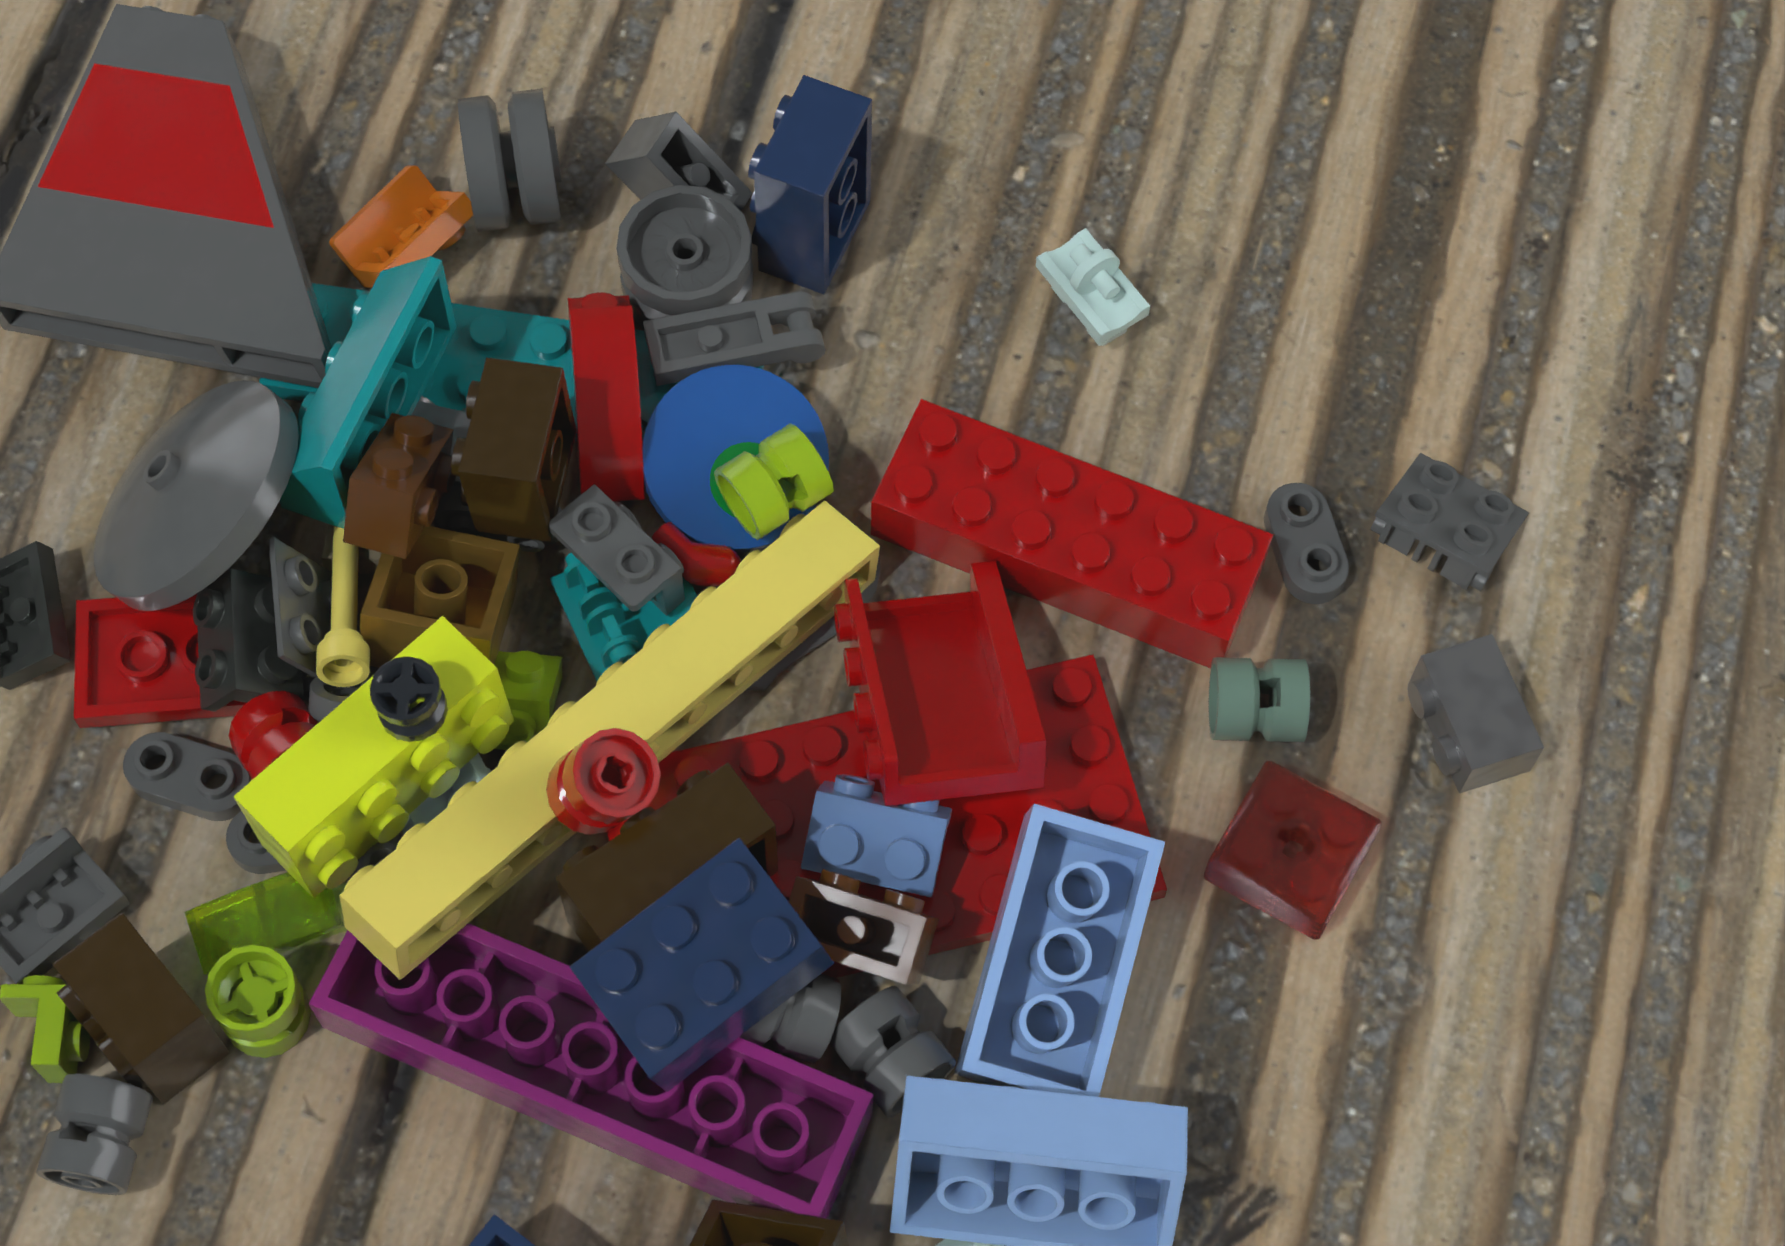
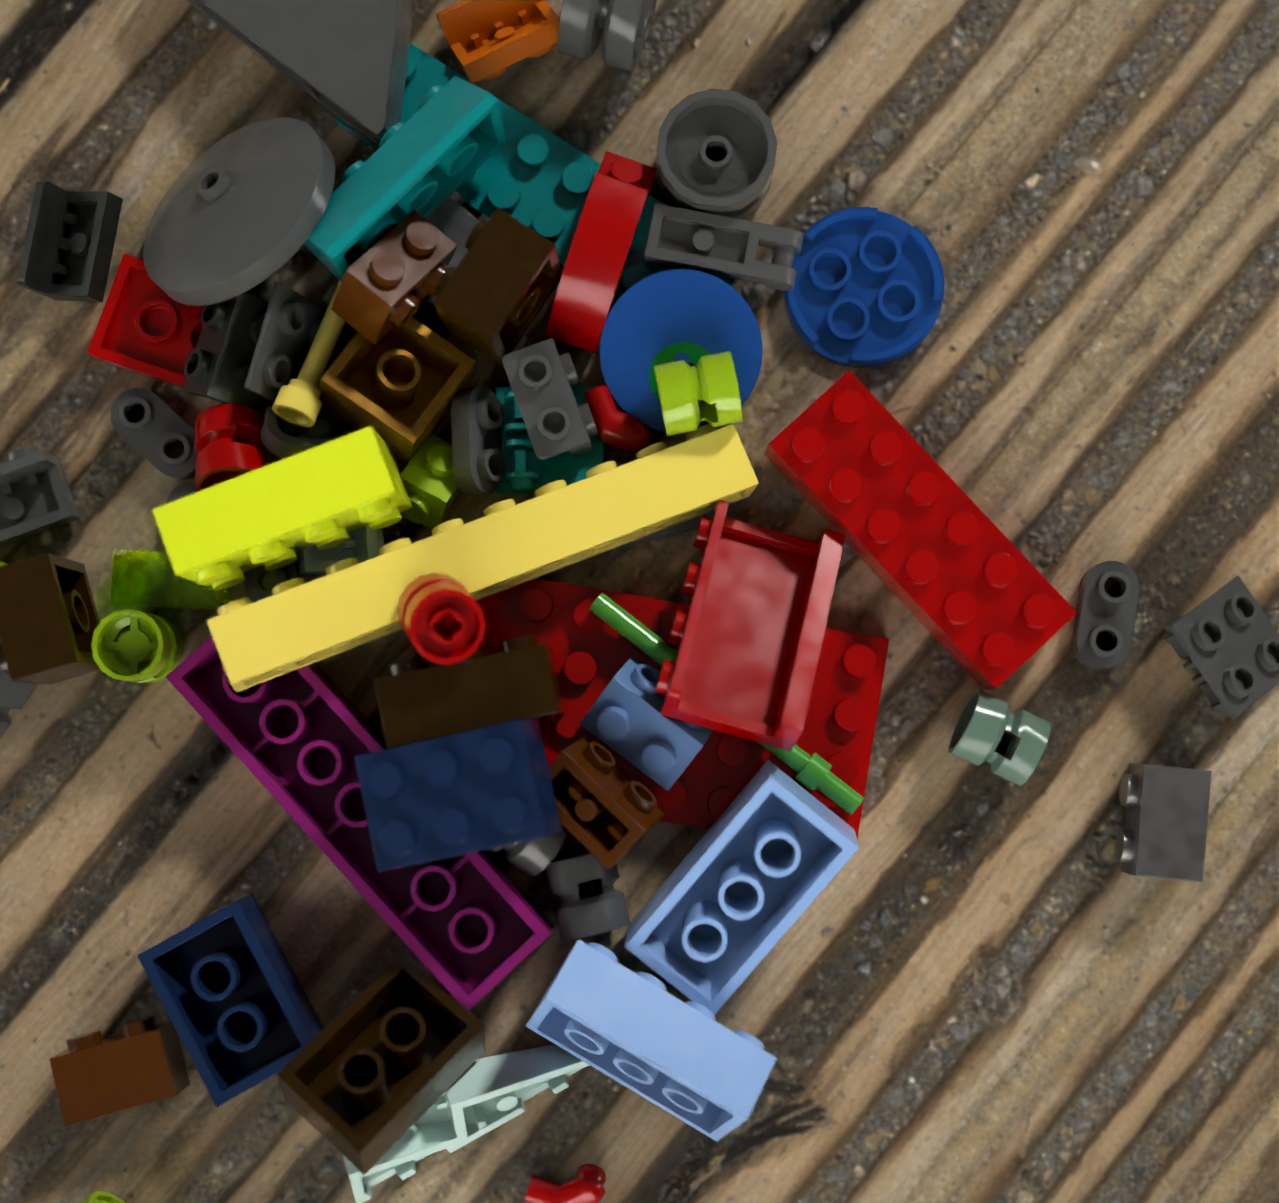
camera: 30 degrees right, 20 degrees up
black wheel [370,656,448,742] -> none
dark grey slope [605,112,753,211] -> none
dark blue brick [748,75,872,295] -> none
light aqua hips [1036,228,1150,346] -> none
clear red brick [1204,761,1382,940] -> none
none -> dark grey plate [451,386,505,496]
none -> bright green bar [589,592,864,815]
none -> blue tile [783,207,945,368]

